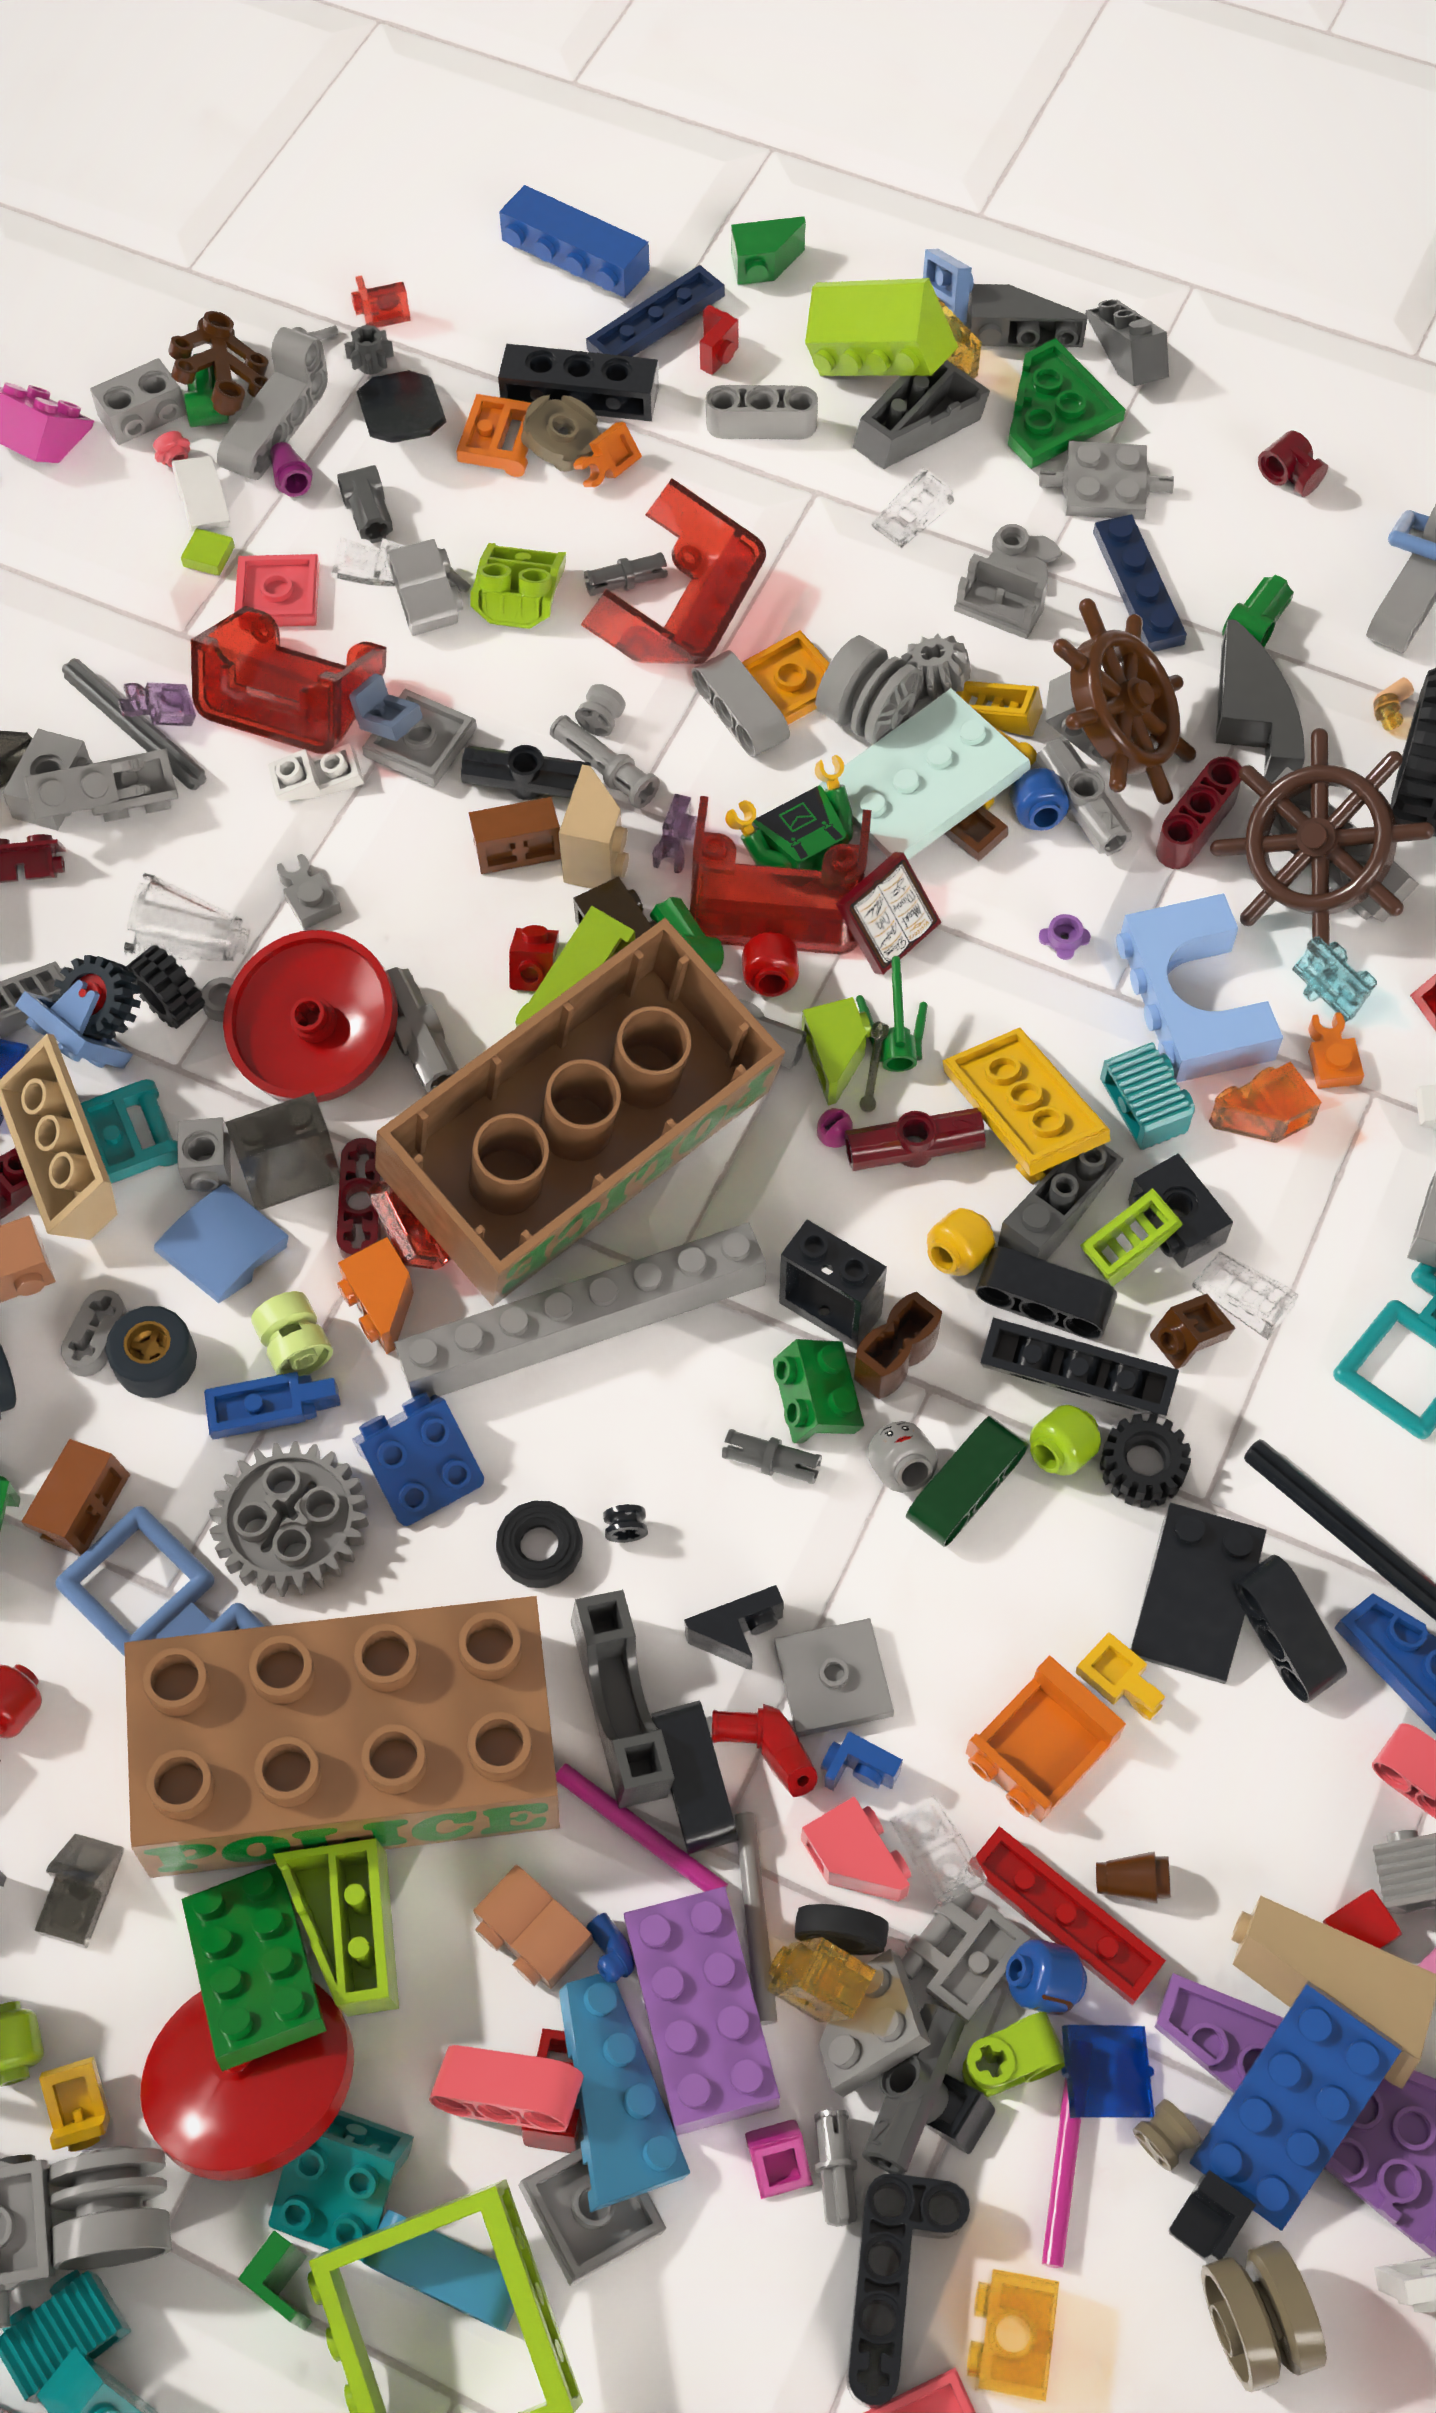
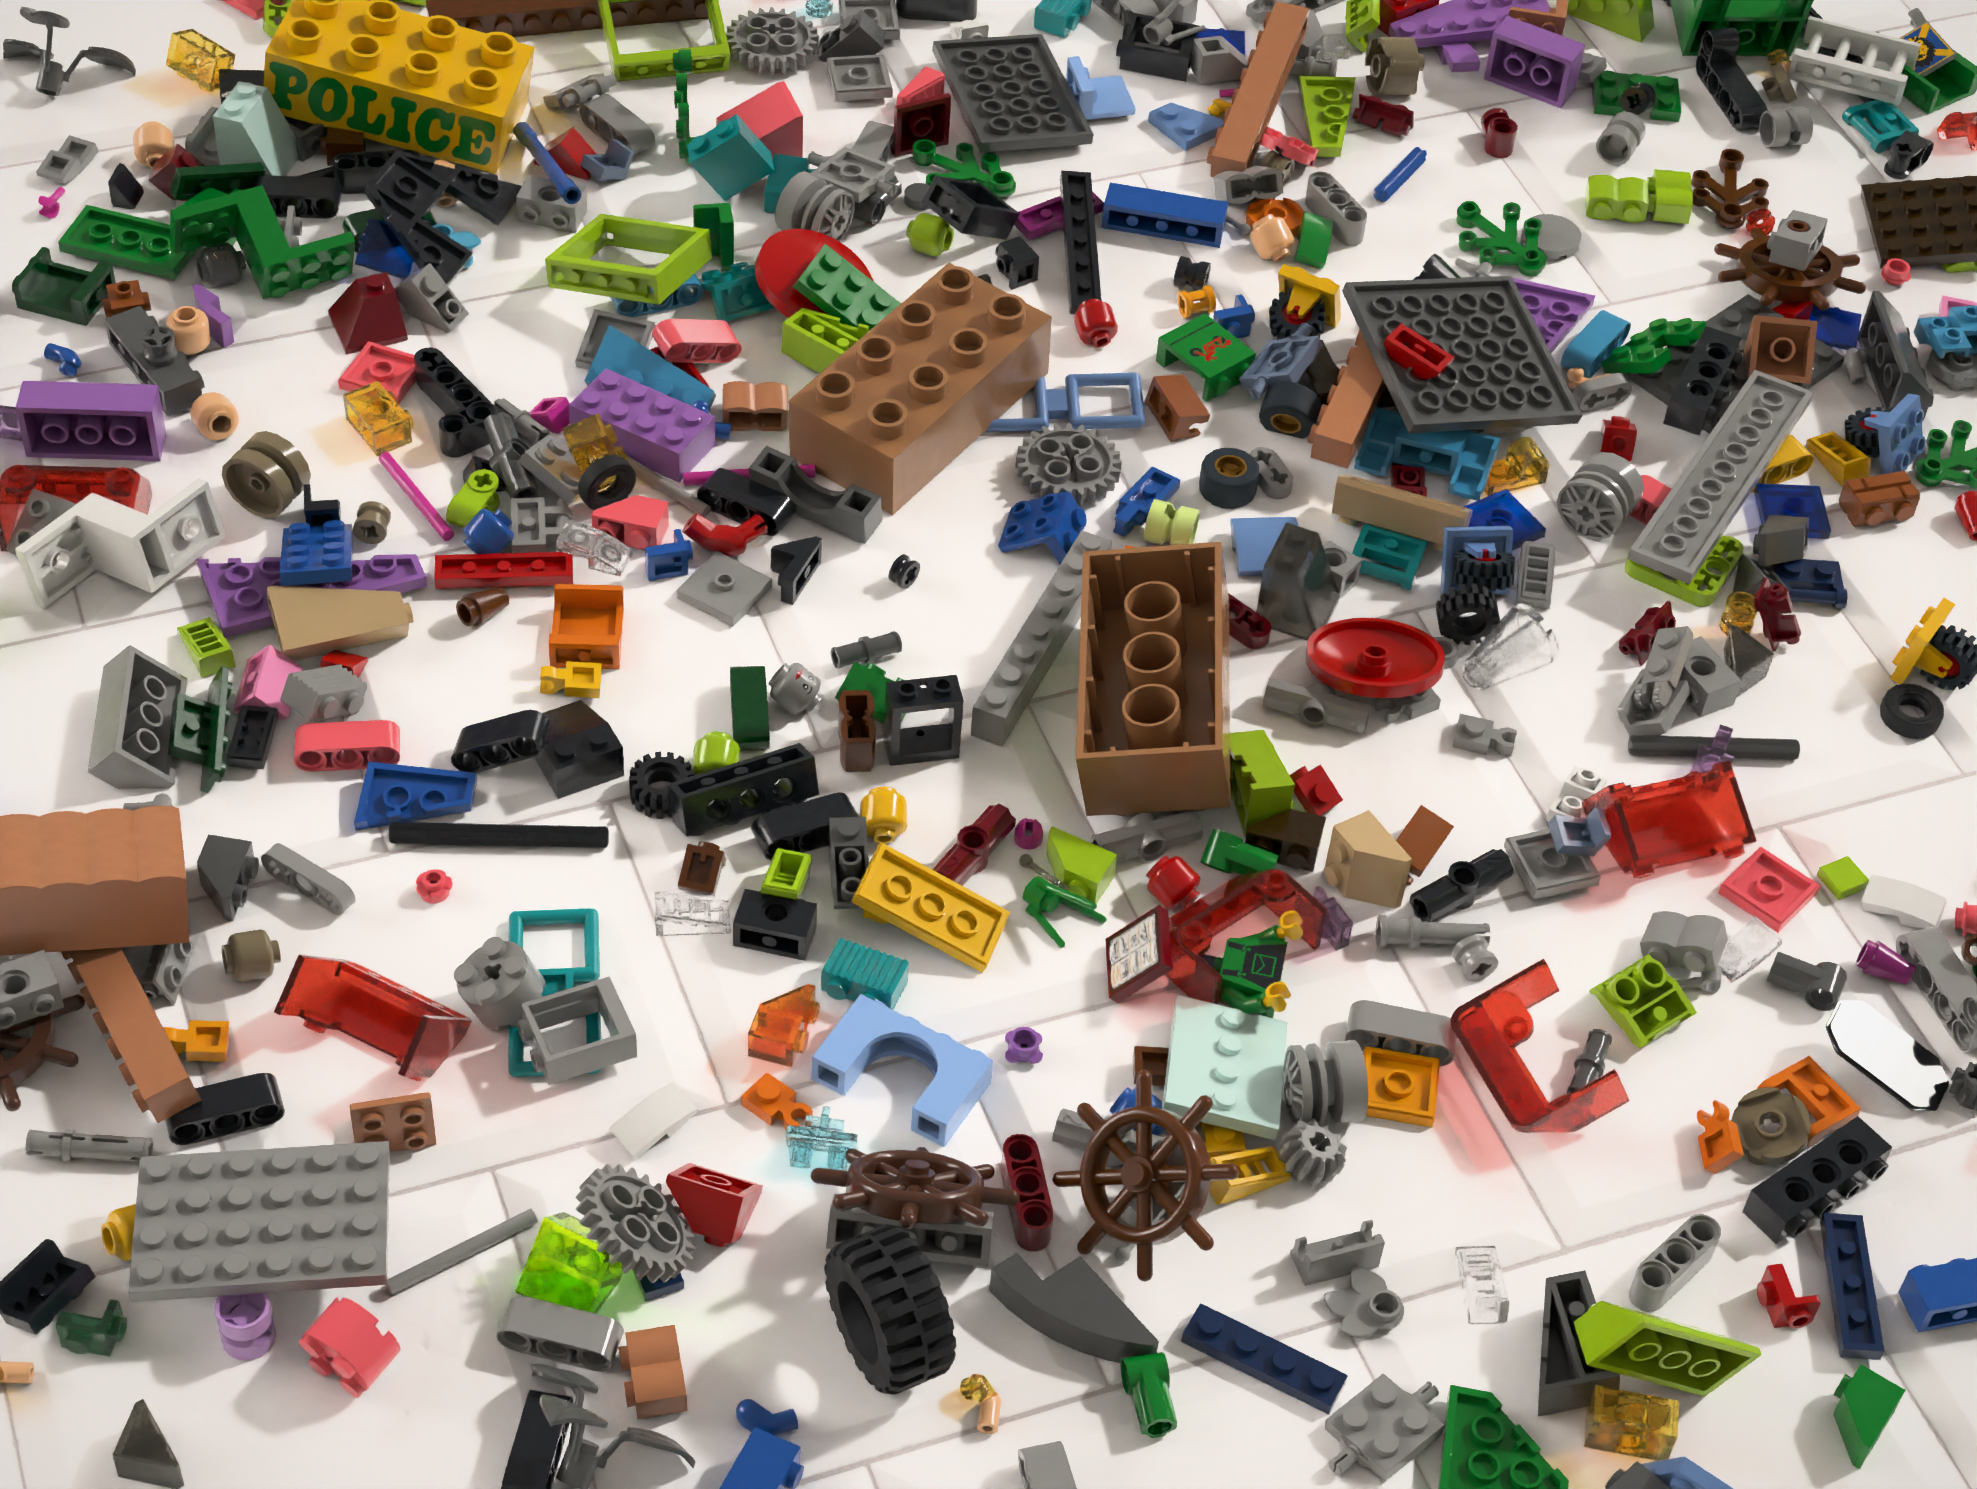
camera: 130 degrees right, 15 degrees down
yellow bracket [39,2056,111,2152] -> none
black tyre [496,1500,583,1588] -> none
clear blue piece [1061,2024,1155,2119] -> none

